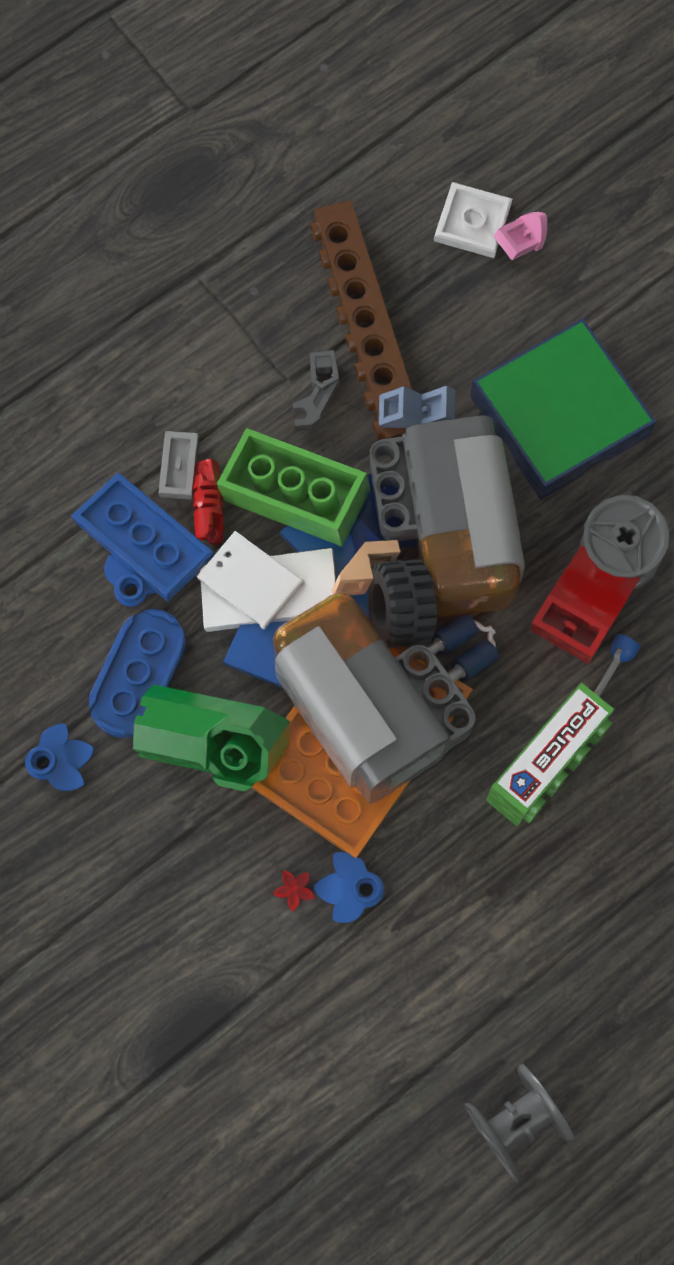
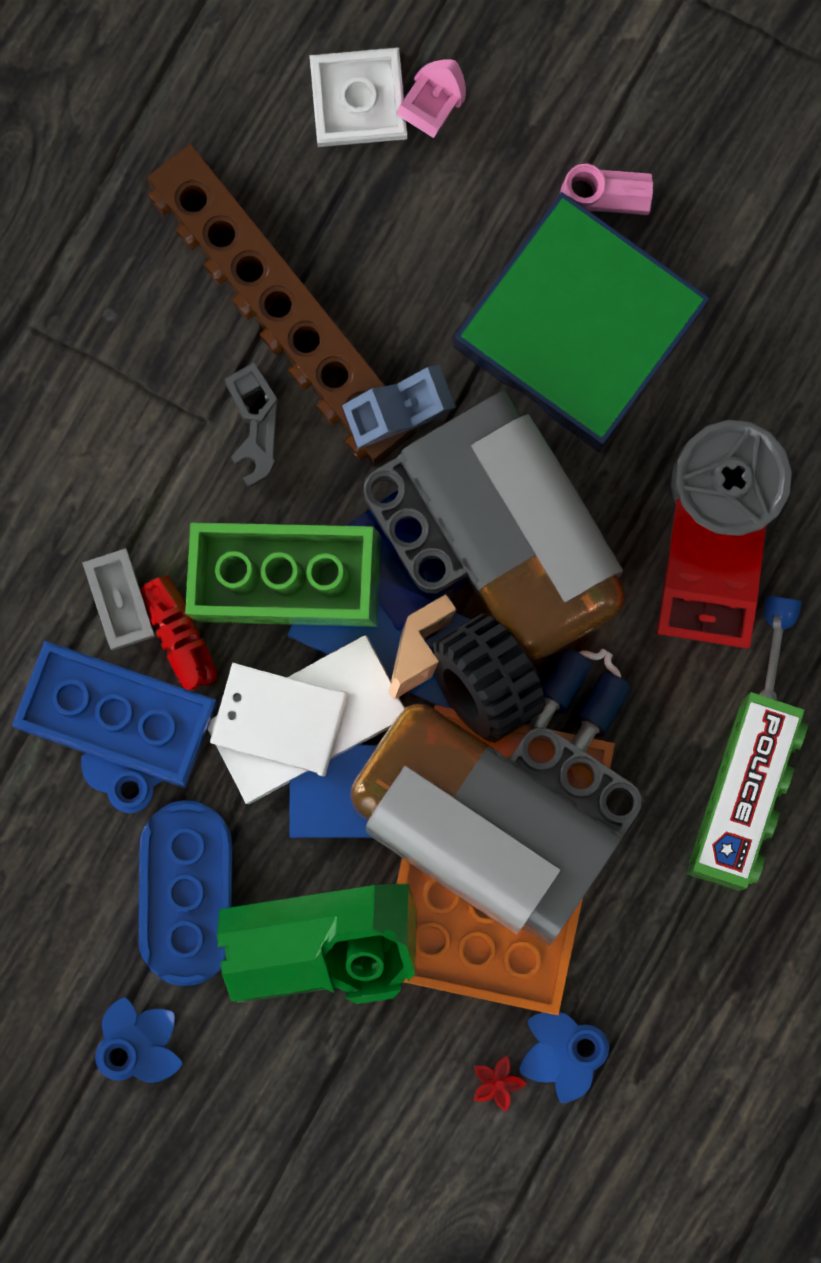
camera: 25 degrees left, 10 degrees up
none -> bright pink piece [560,164,653,215]

